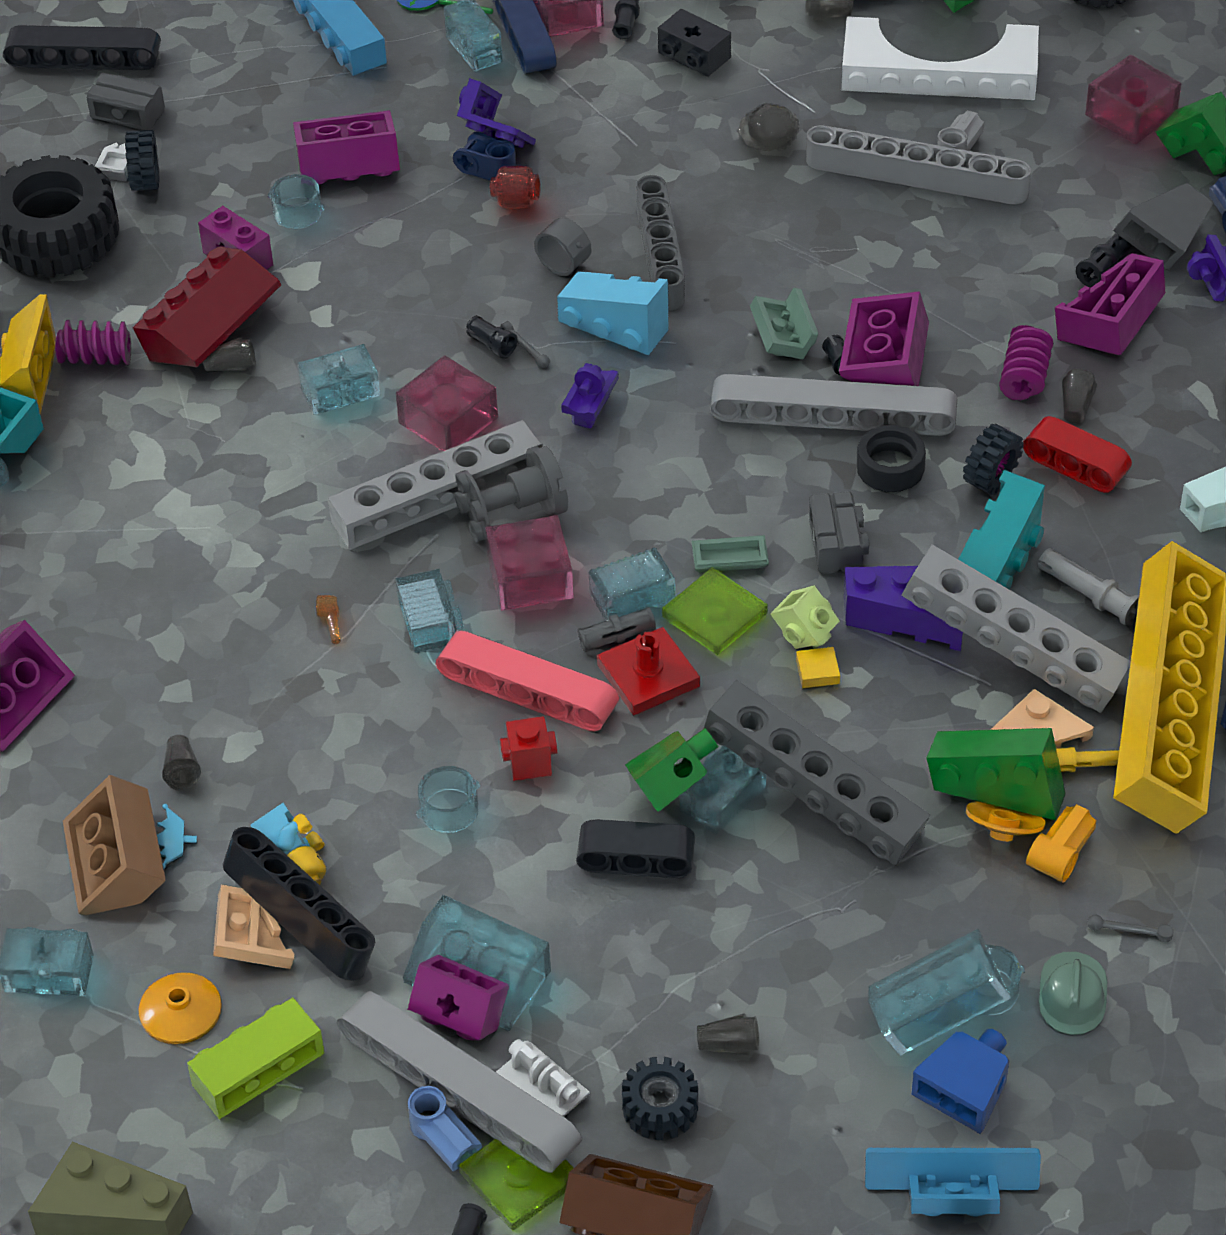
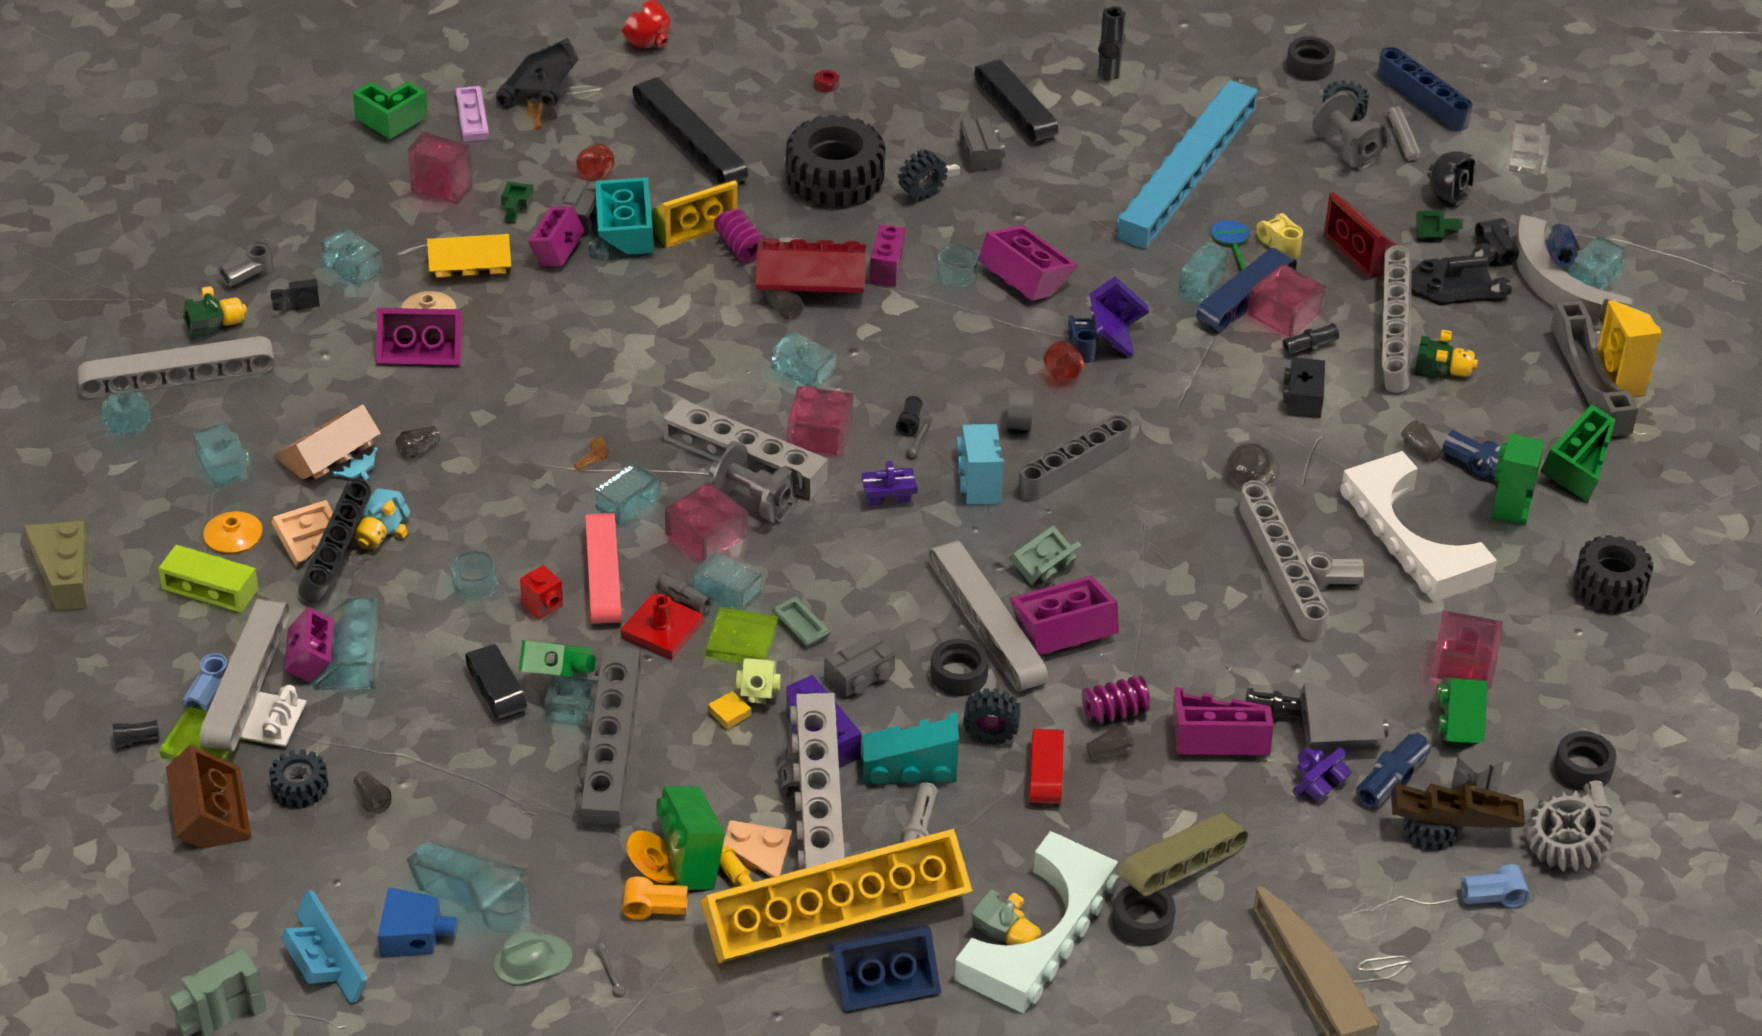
camera: 55 degrees right, 5 degrees down
none -> dark grey bush [777,759,800,801]

